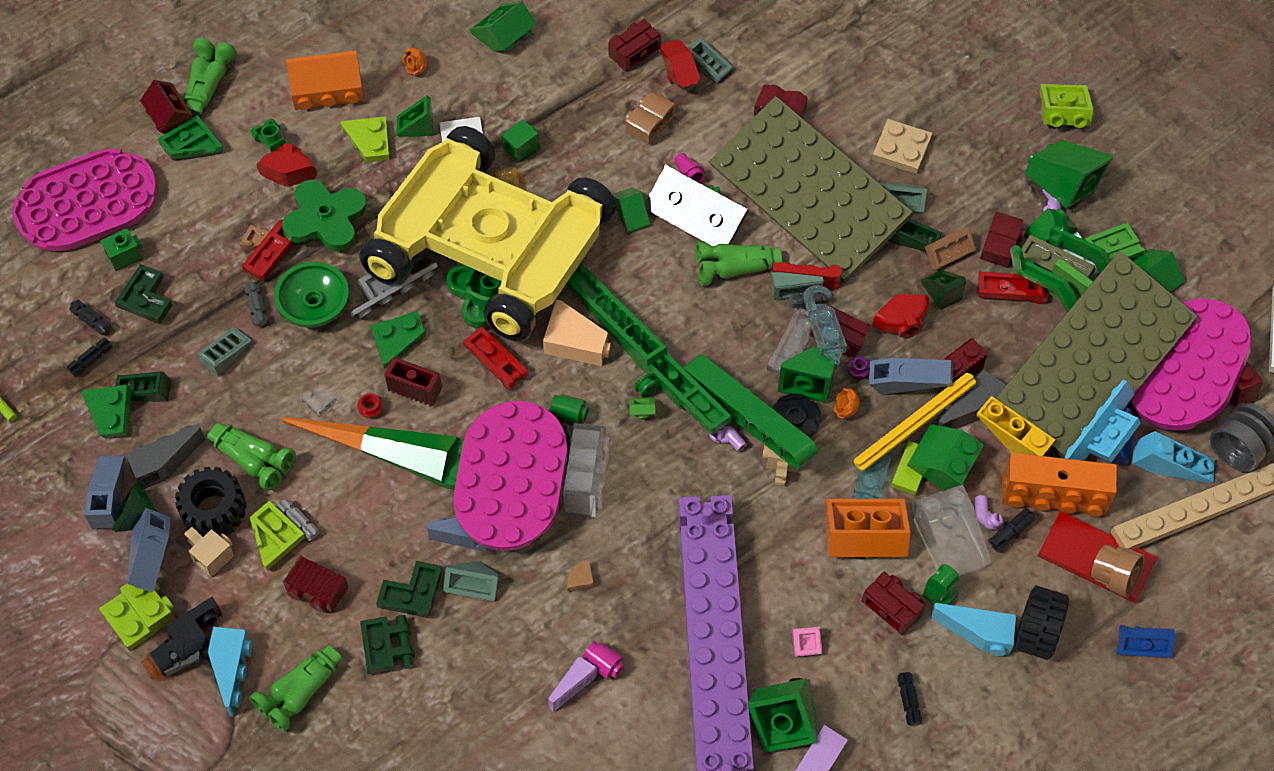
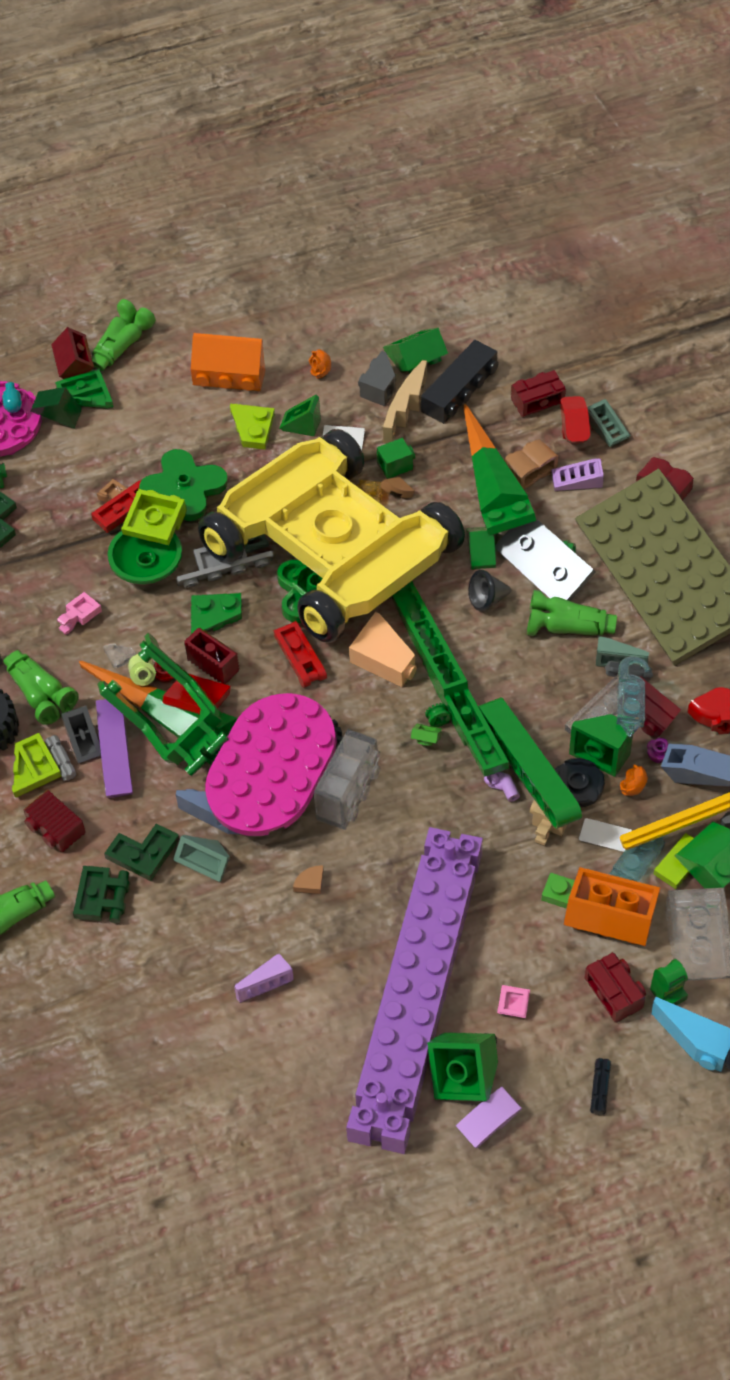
camera: 20 degrees right, 5 degrees down
sand green slope [197,327,253,376] -> none
dark grey axle [244,282,268,327] -> none
green plate [251,119,286,152] -> none
red piece [256,143,317,187] -> none
green brick [549,394,589,425] -> none
dark pink brick [582,641,624,680] -> none
dark pink cone [674,153,705,183] -> none
red plate [773,262,842,290] -> none
none -> teal cylinder [2,382,22,413]
none -> dark green slope [31,387,82,429]
none -> bright pink plate [57,592,102,635]
none -> dark grey slope [61,705,101,763]
none -> medium lavender slope [96,699,133,798]
none -> green piece [98,633,229,776]
none -> lime plate [121,489,187,545]
none -> yellowish green brick [128,654,156,686]
none -> red tile [163,674,231,714]
none -> dark grey slope [358,351,396,406]
none -> medium nougat tile [380,477,415,498]
none -> tan slope [383,360,427,443]
none -> black brick [421,340,499,424]
none -> green plate [463,404,537,536]
none -> flat silver hat [468,570,511,612]
none -> bright green plate [541,872,575,909]
none -> lavender slope [552,458,603,491]
none -> white sticker [579,818,632,852]

